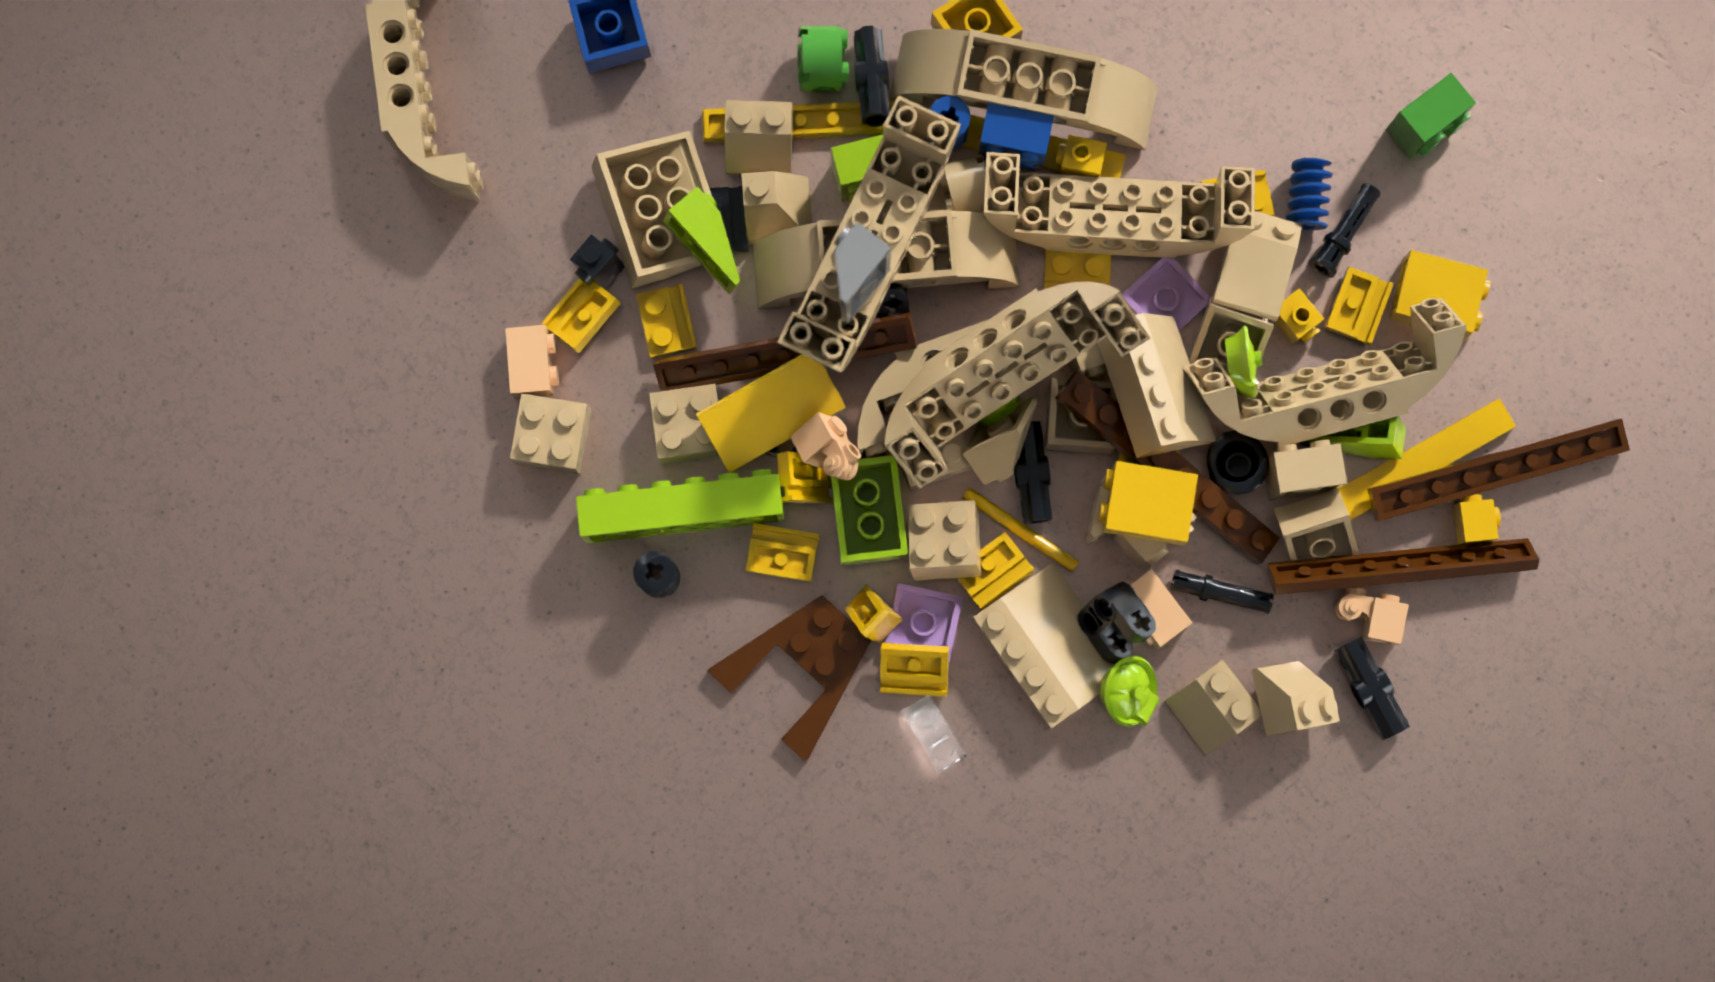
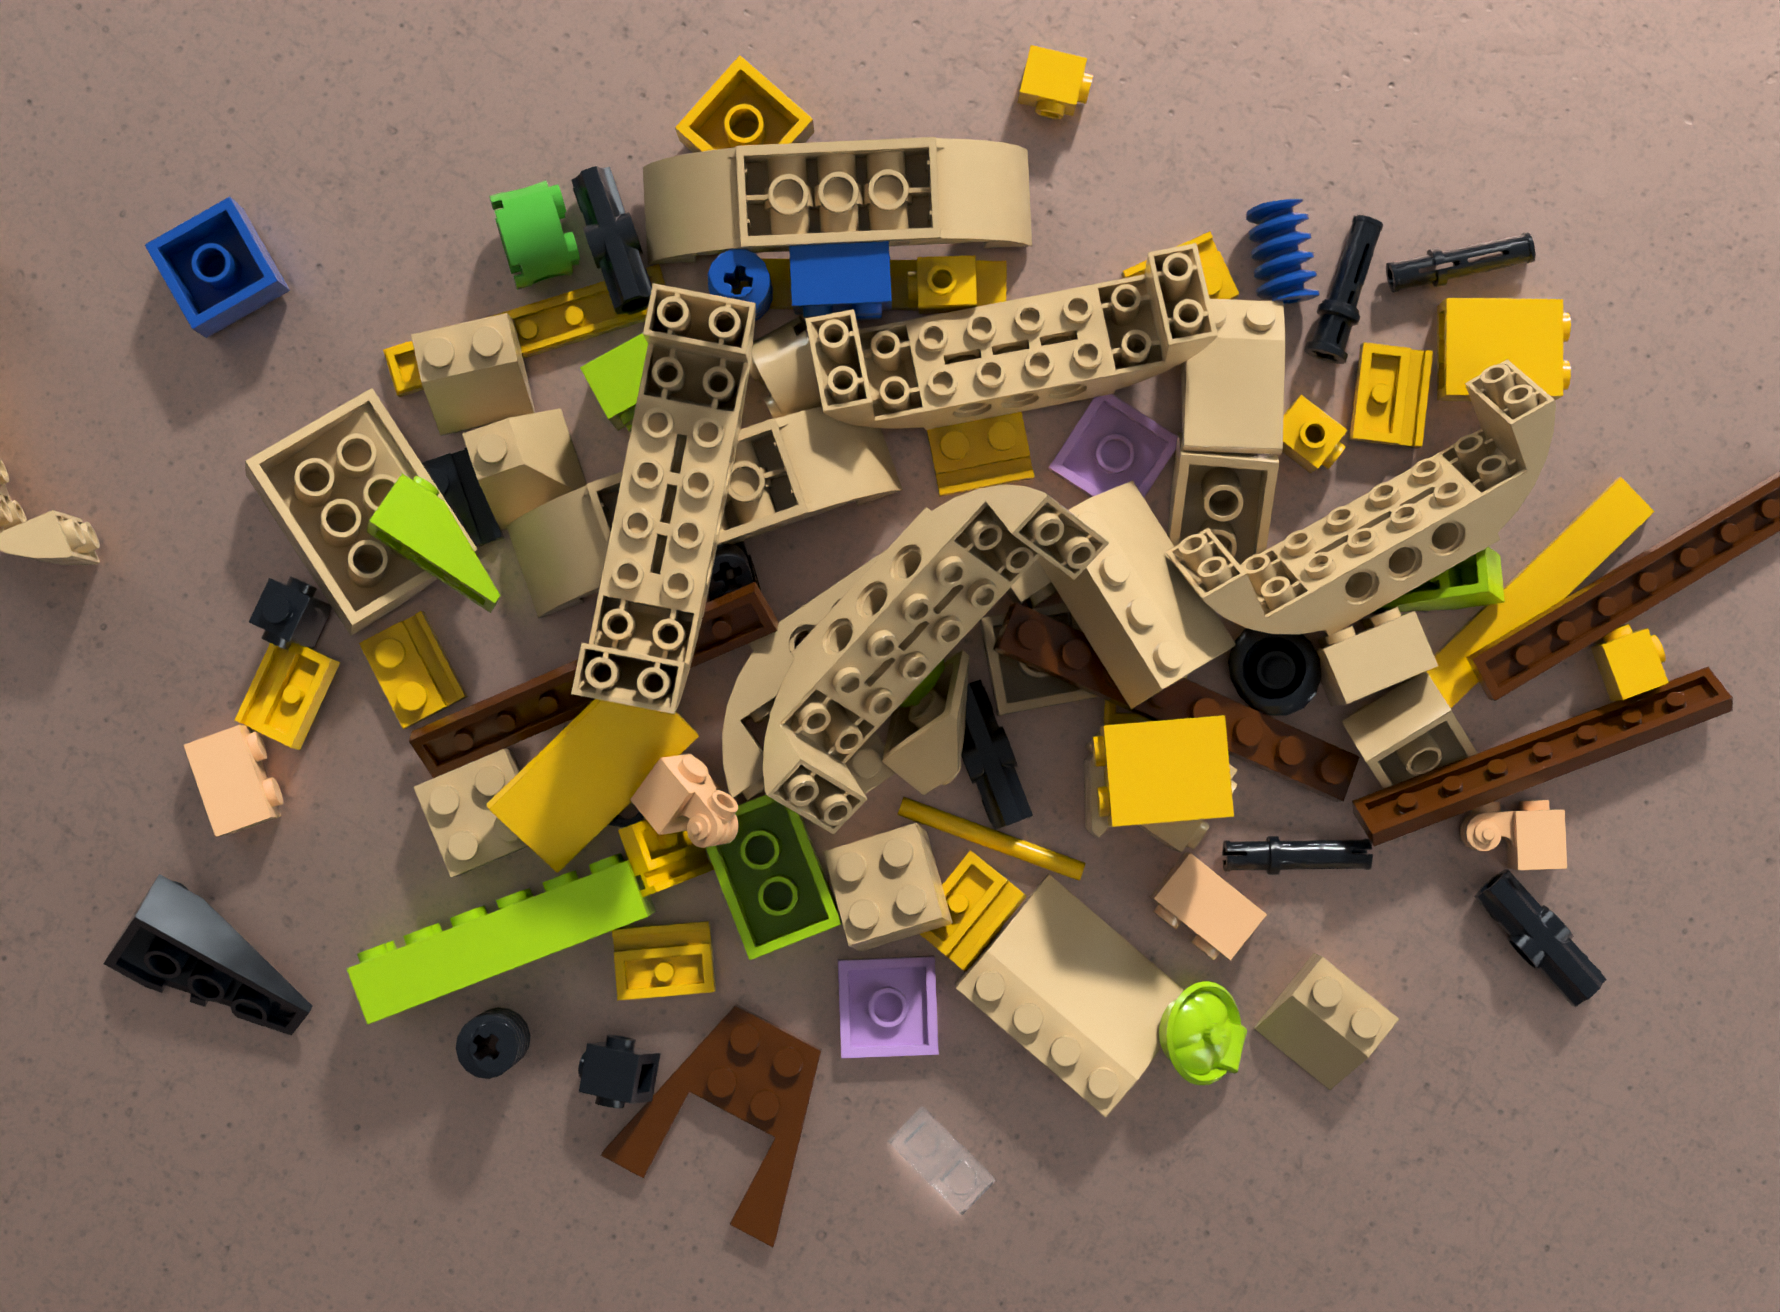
camera: 15 degrees left, 5 degrees up
tan brick [510,393,592,474] -> none
light grey slope [834,222,891,324] -> none
yellow slope [844,584,903,644] -> none
yellow plate [880,643,949,697] -> none
black piece [1077,582,1156,665] -> none
lime piece [1225,325,1262,398] -> none
tan slope [1252,661,1340,736] -> none
bright green brick [1385,72,1476,159] -> none
none -> black wedge [103,874,313,1036]
none -> black brick [578,1035,661,1108]
none -> yellow brick [1017,45,1093,119]
none -> black pin [1386,232,1536,293]

